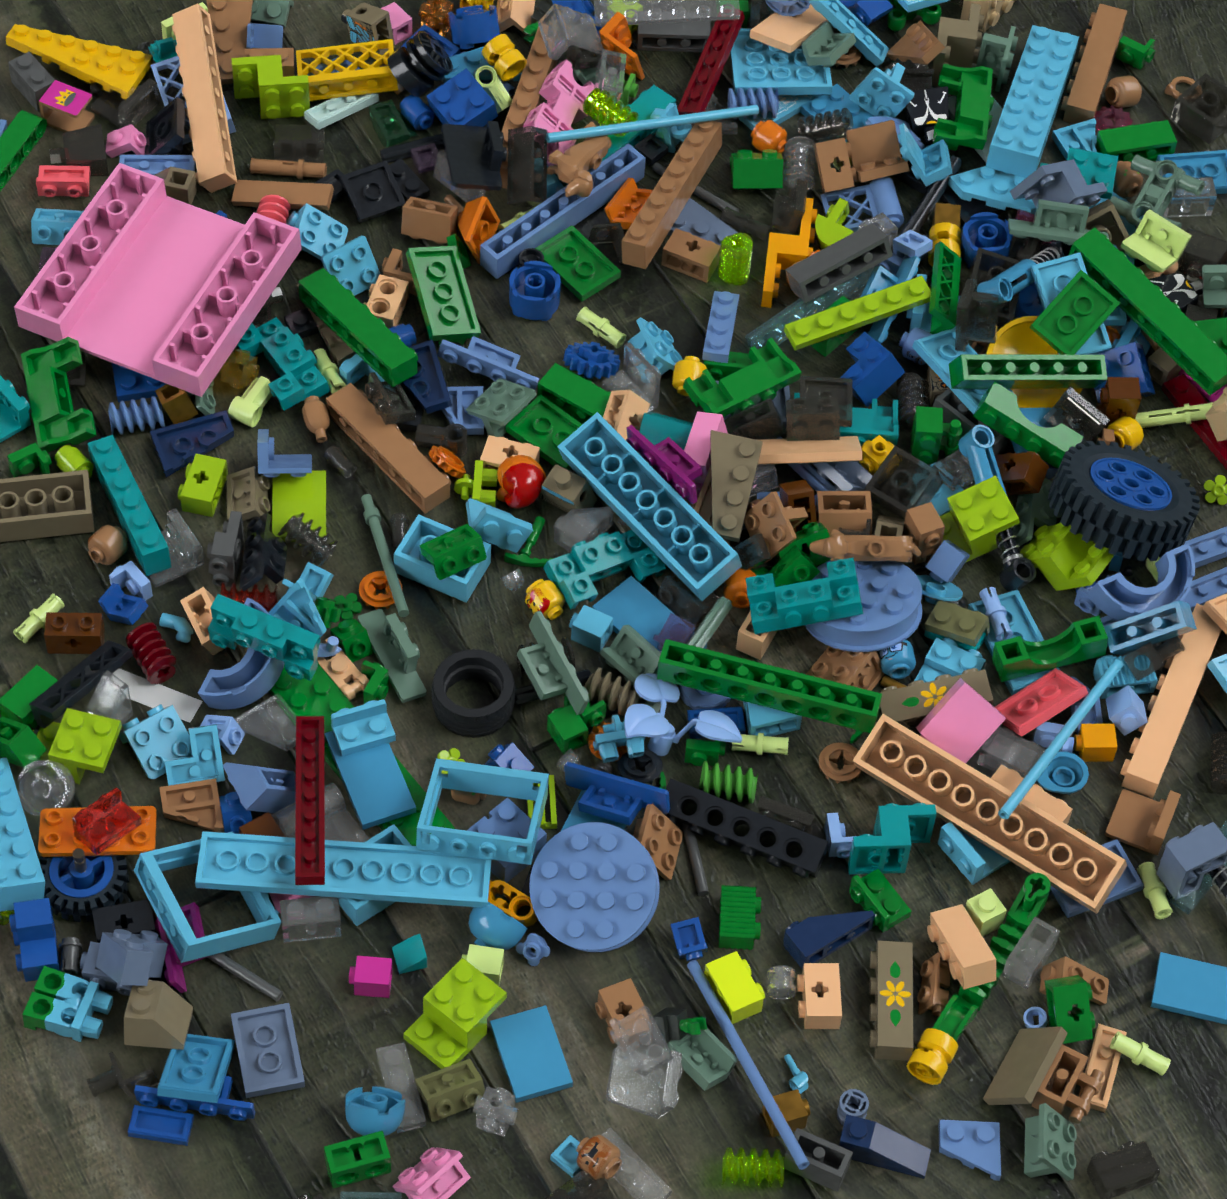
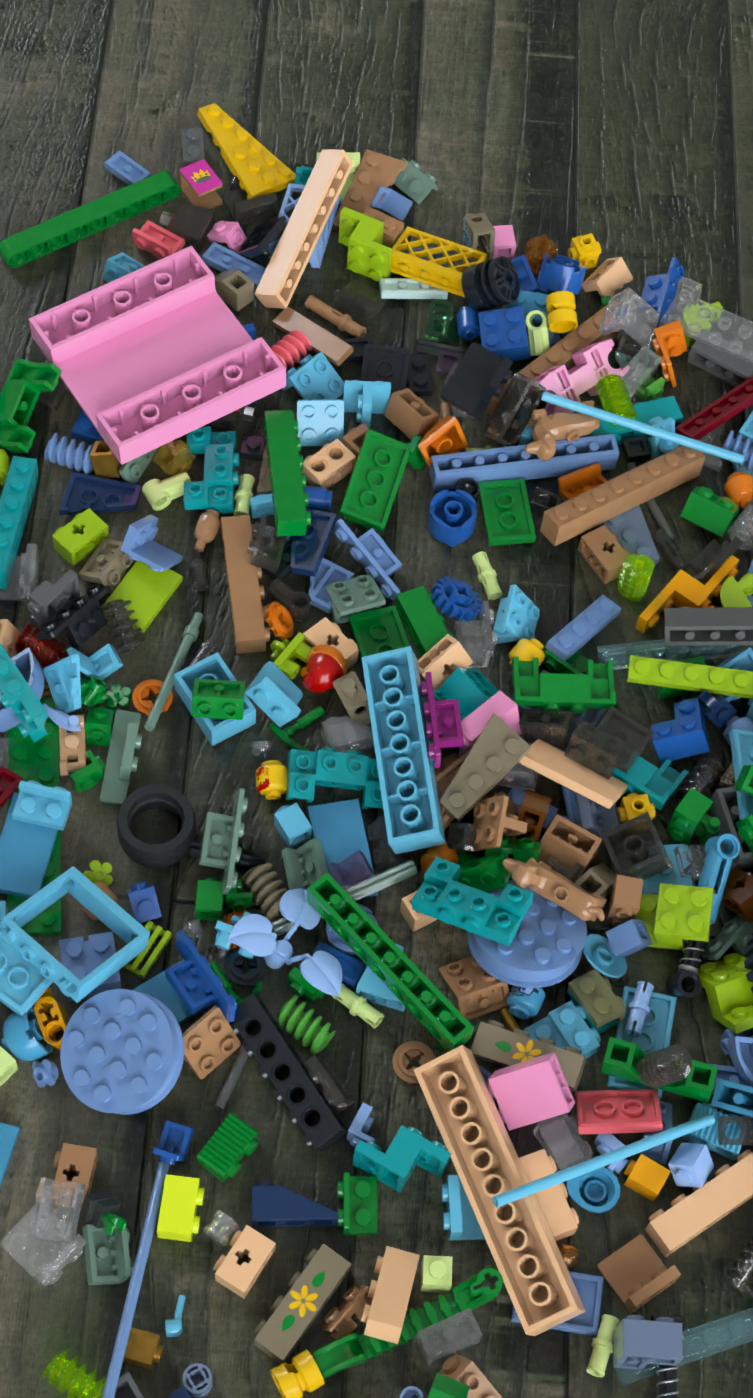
camera: 30 degrees right, 5 degrees up
none -> medium azure bracket [343,380,391,429]
none -> clear smoke piece [637,1045,692,1088]
none -> dark blue plate [698,690,737,729]

